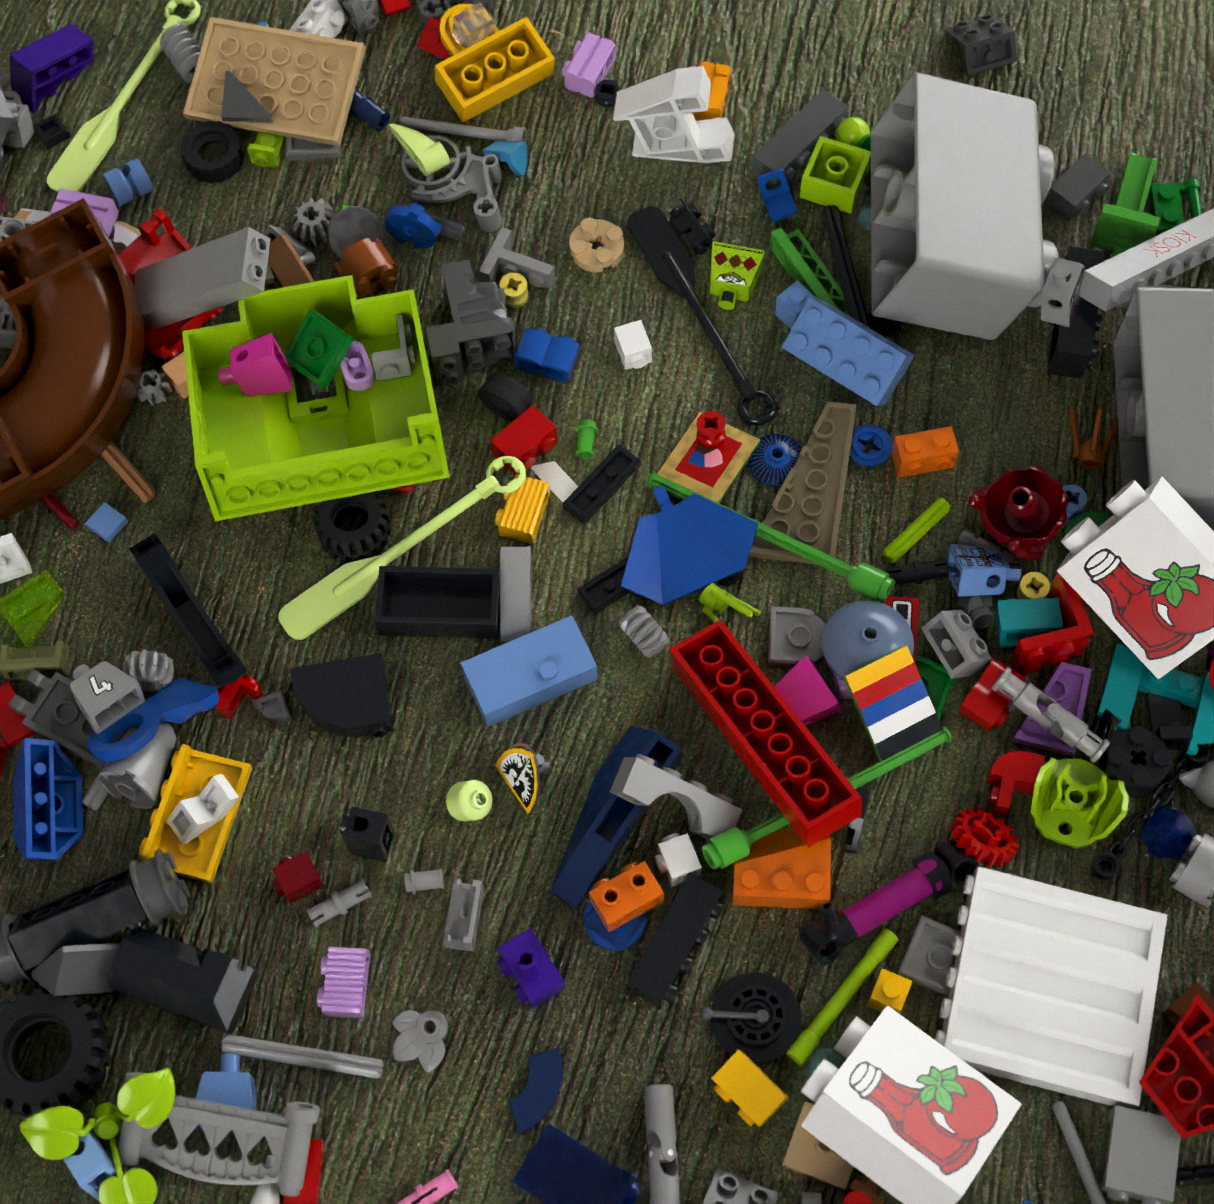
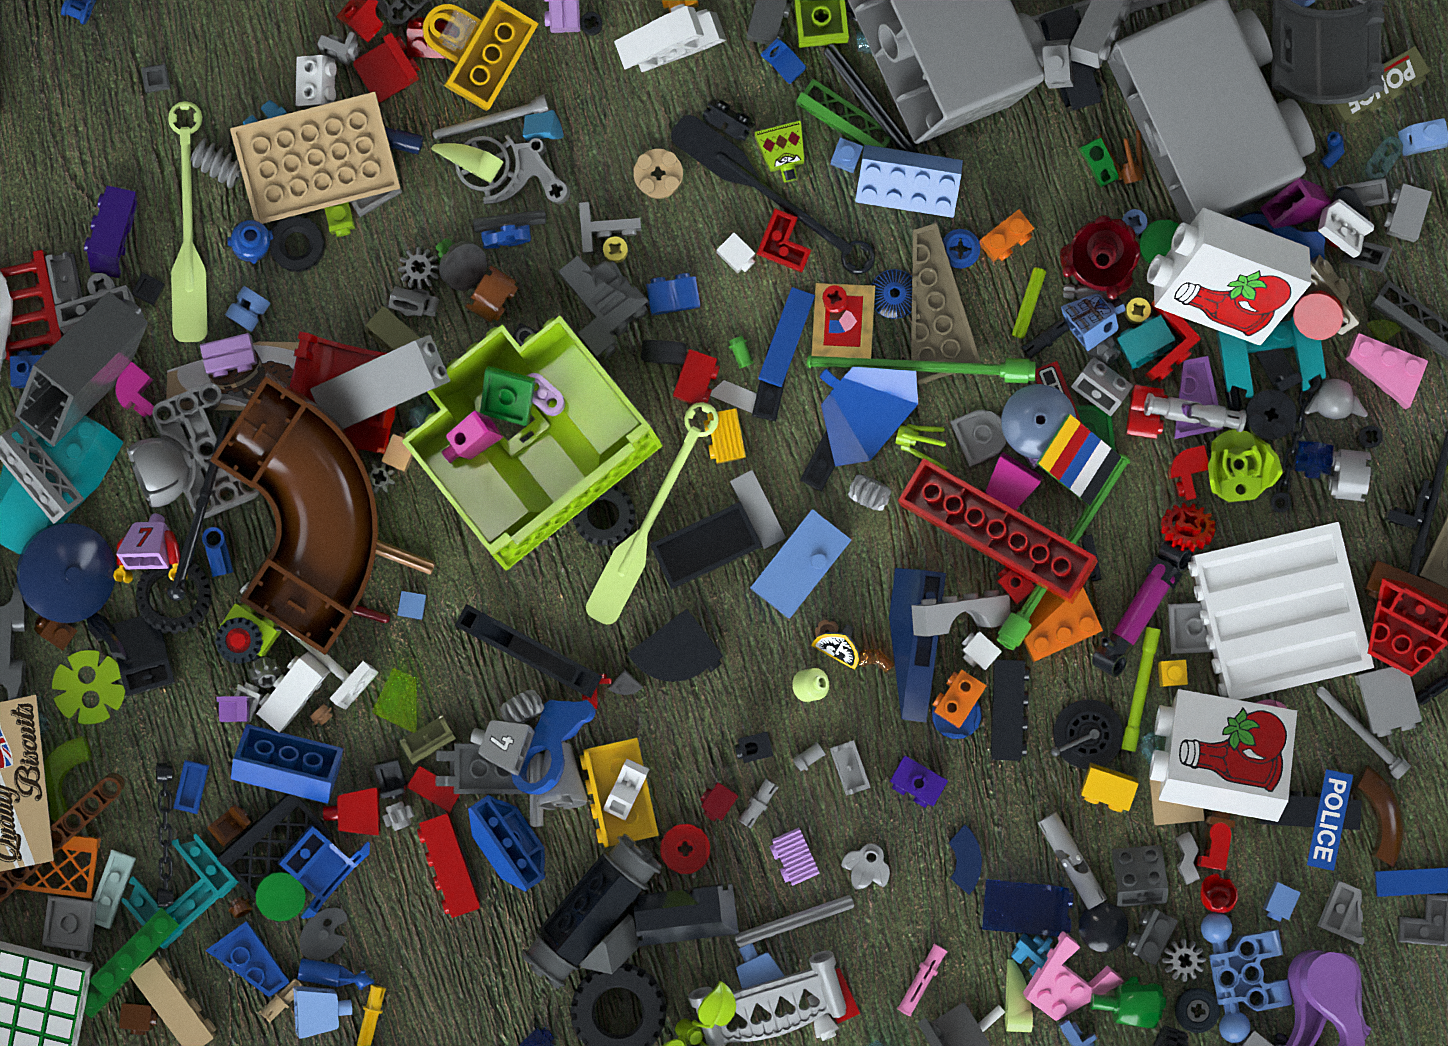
camera: 30 degrees left, 20 degrees up
dark grey tile [221,71,273,123] -> none
medium nougat tile [268,234,315,287] -> none
light grey bracket [372,314,415,381] -> none
none -> blue piece [227,220,273,264]
none -> red bracket [353,32,420,103]
none -> red plate [660,824,710,874]
none -> red brick [756,208,811,273]
none -> blue tile [758,287,815,387]
none -> clear orange arm [858,649,894,673]
none -> red brick [996,567,1035,605]
none -> green leg [1078,137,1119,188]

